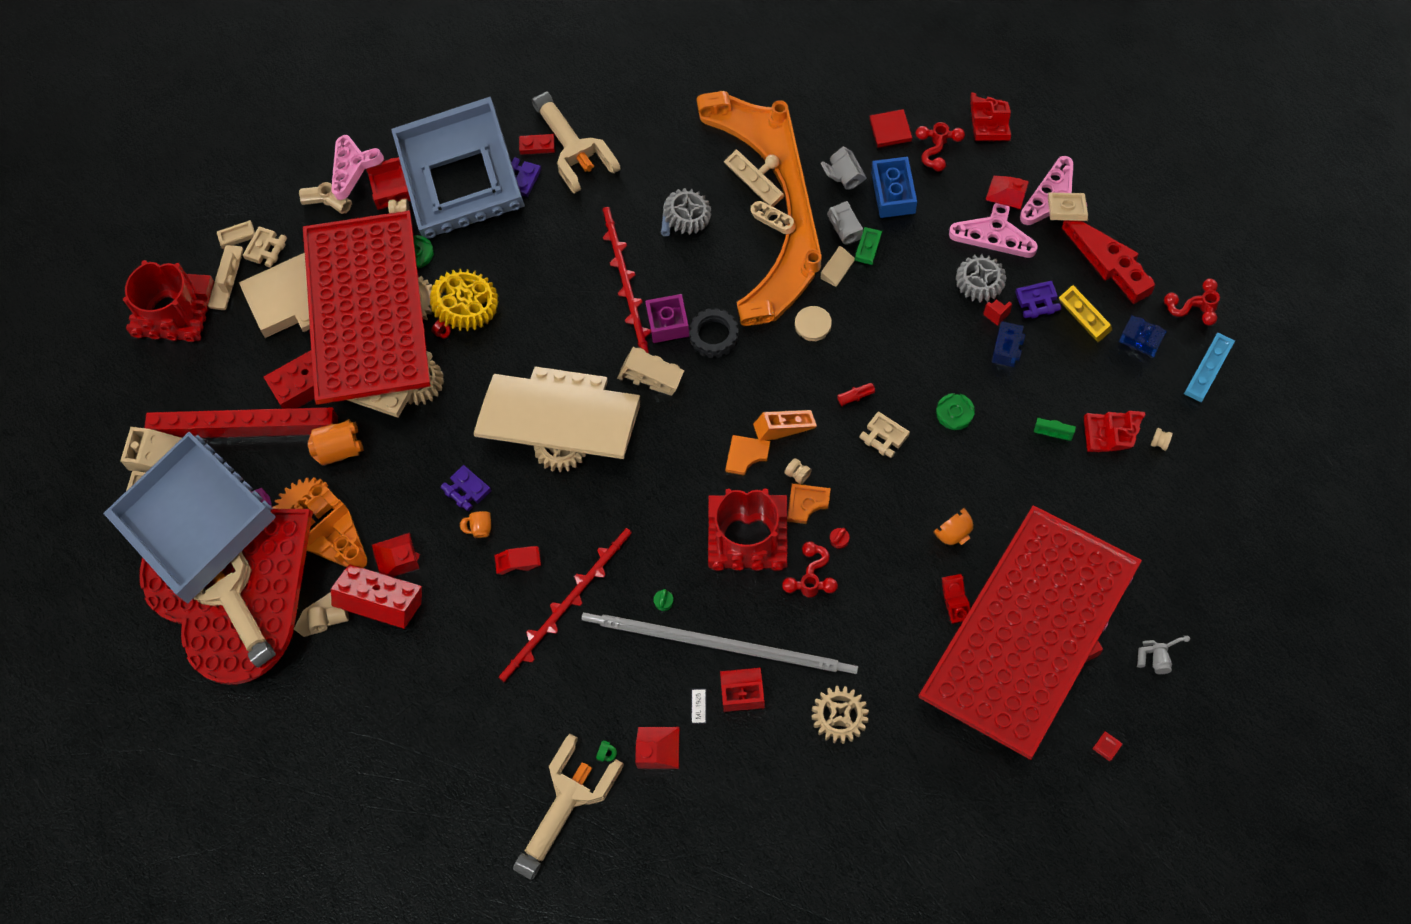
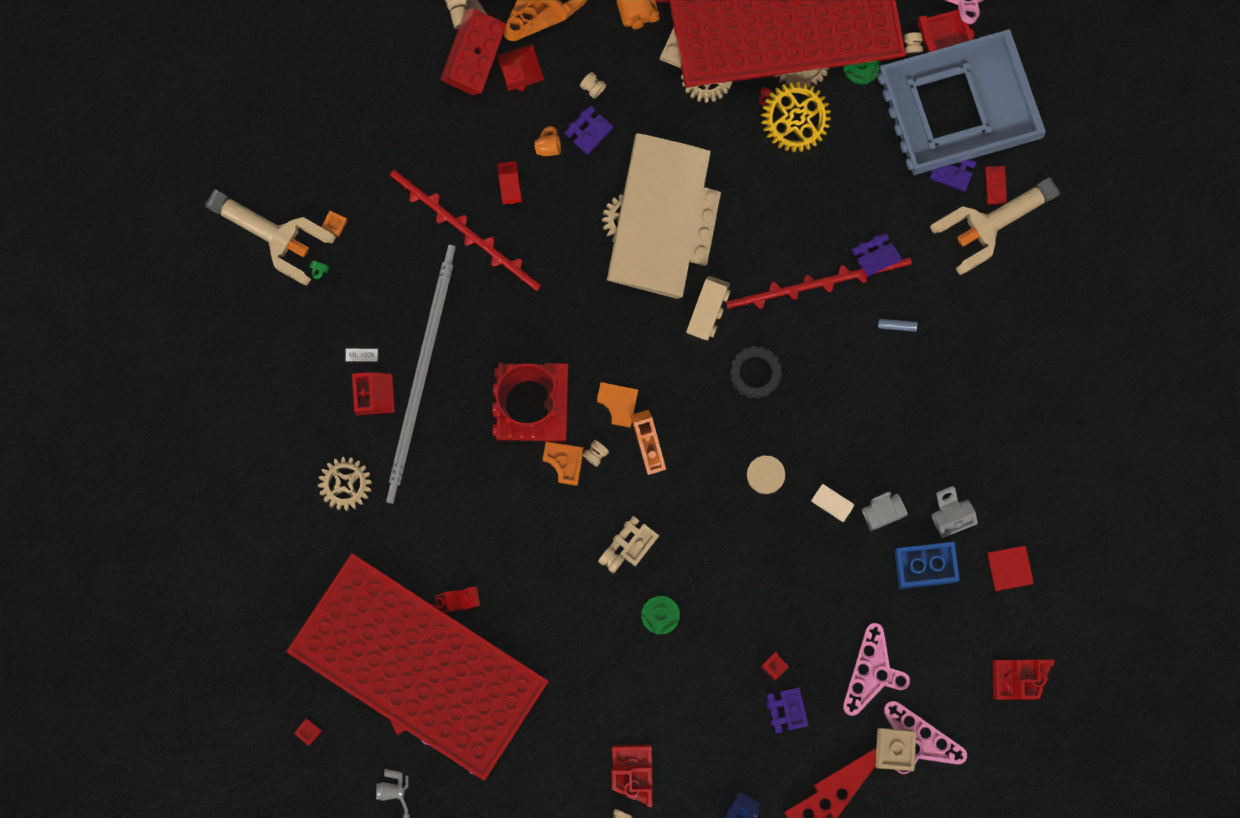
camera: 85 degrees right, 15 degrees up
red slope [636,727,679,769] -> none
magenta brick [645,294,689,343] -> none
green tile [654,589,674,611] -> none
light grey gear [663,188,711,235] -> none
orange panel [697,91,821,326] -> none
tan plate [724,149,785,207] -> none
tan beam [751,201,796,234] -> none
red piece [782,541,838,597] -> none
red tile [830,528,849,548] -> none
red axle [837,383,875,406] -> none
green plate [855,227,882,265] -> none
red piece [916,122,965,172] -> none
orange cylinder [933,508,973,545] -> none
light grey gear [956,254,1006,302] -> none
red slope [986,176,1029,209] -> none
clear blue brick [992,321,1025,367] -> none
green plate [1034,418,1076,441] -> none
yellow brick [1059,285,1112,342] -> none
none -> orange plate [321,211,347,237]
none -> tan wheel [580,72,606,98]
none -> tan wheel [598,547,625,574]
none -> dark purple plate [852,233,901,276]

